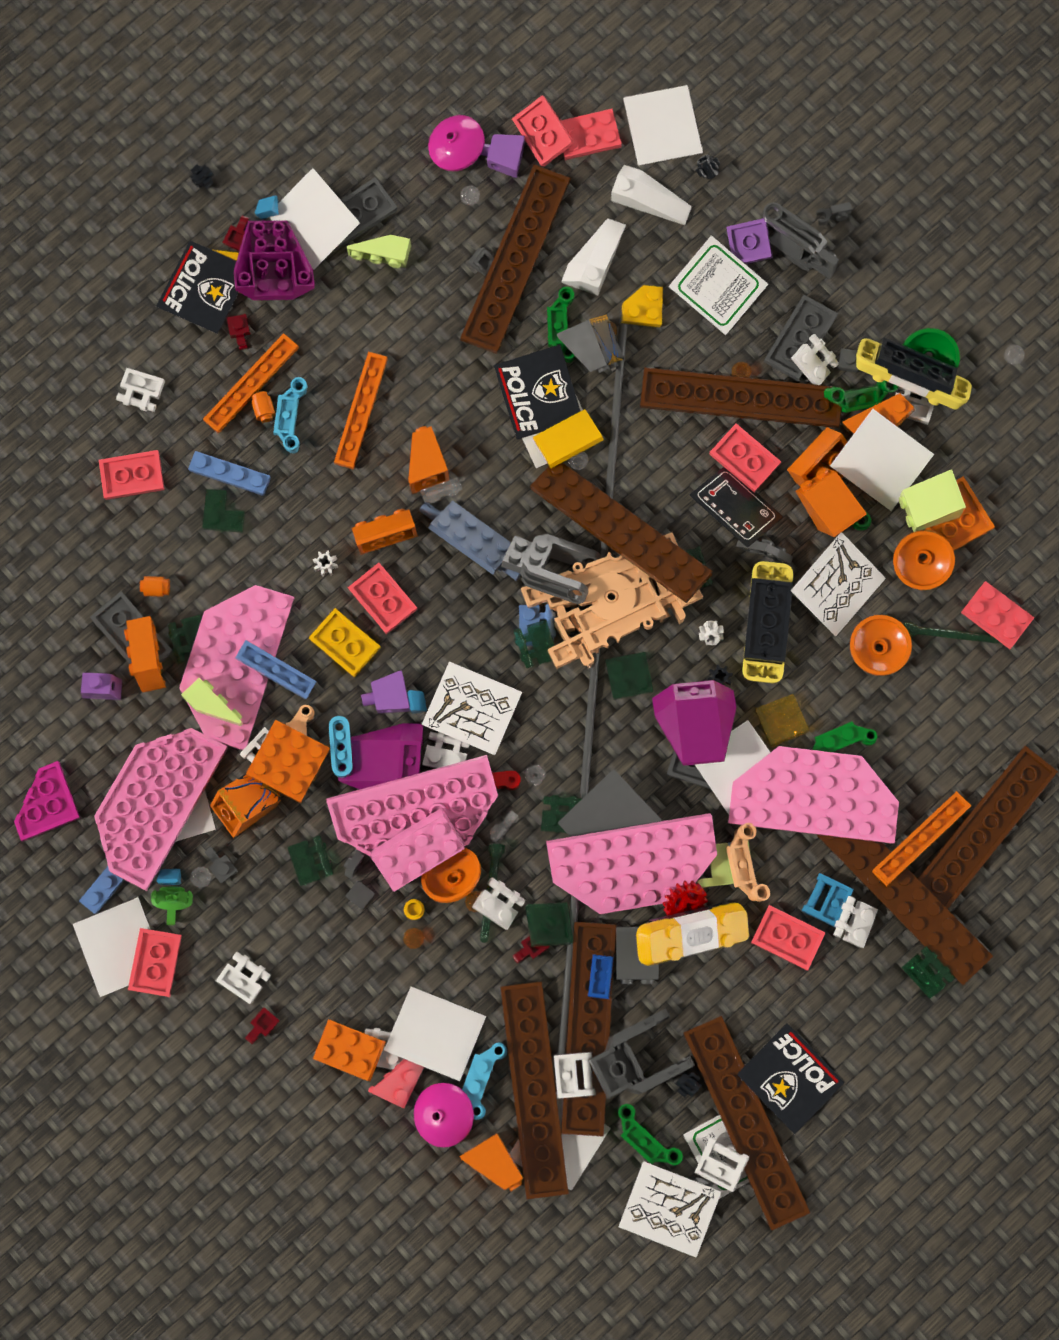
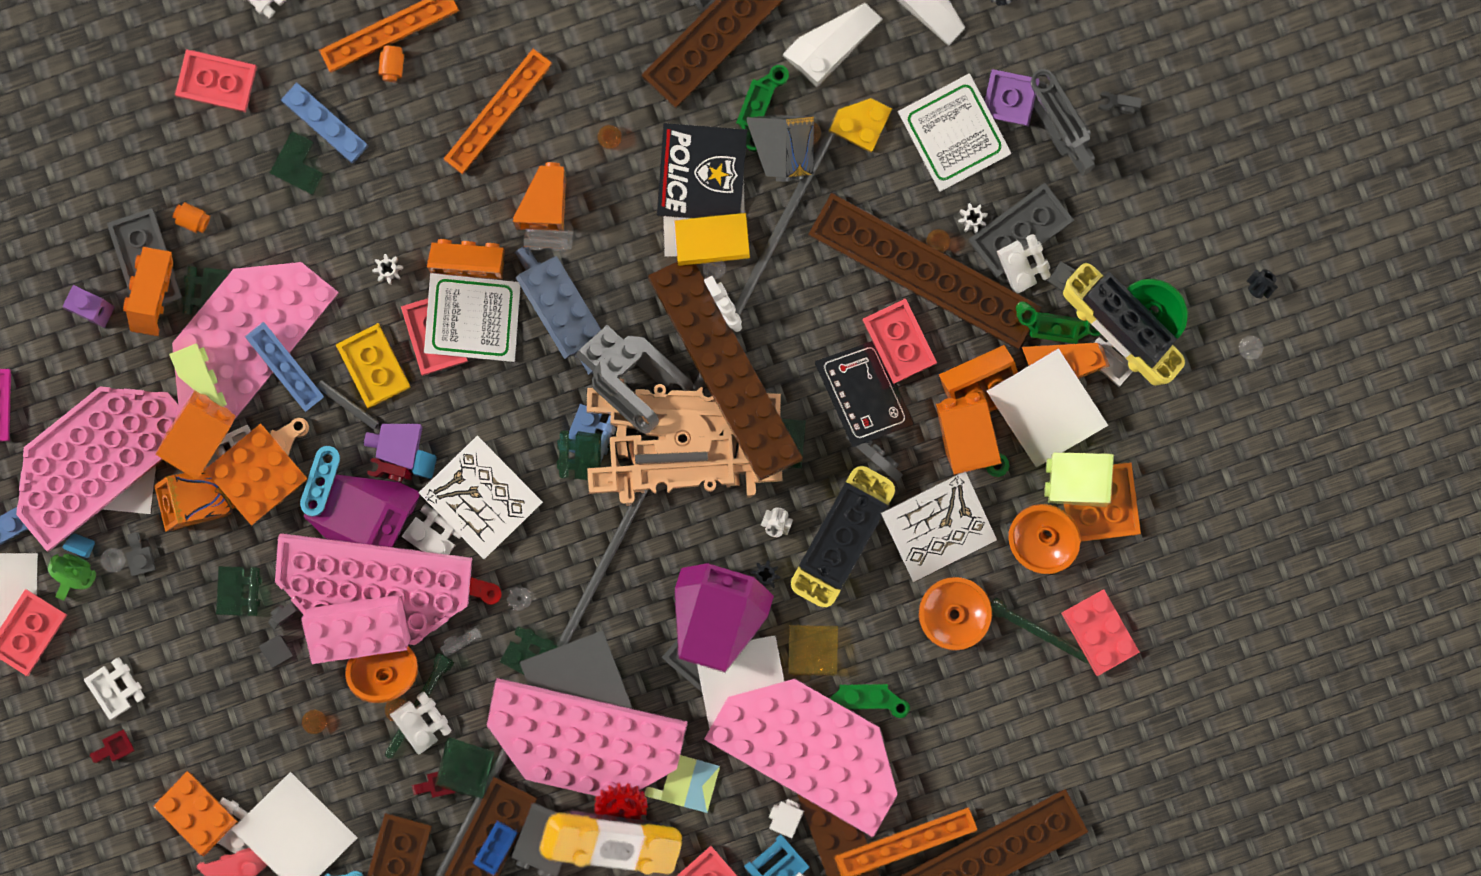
camera: 20 degrees right, 5 degrees up
medium azure plate [273,377,307,453] -> none
yellow plate [404,899,425,920] -> none
clear green plate [605,652,653,700] -> none
light nougat plate [726,823,770,902] -> none
none -> orange slope [155,390,236,480]
none -> dark grey bar [316,380,380,429]
none -> dark red plate [367,458,413,483]
none -> white sticker [424,273,520,362]
none -> clear orange plate [598,125,621,149]
none -> dark grey bar [635,451,708,464]
none -> white plate [704,276,742,332]
none -> white brick [769,799,803,838]
none -> white gear [958,203,988,234]
none -> black gear [1247,269,1278,299]

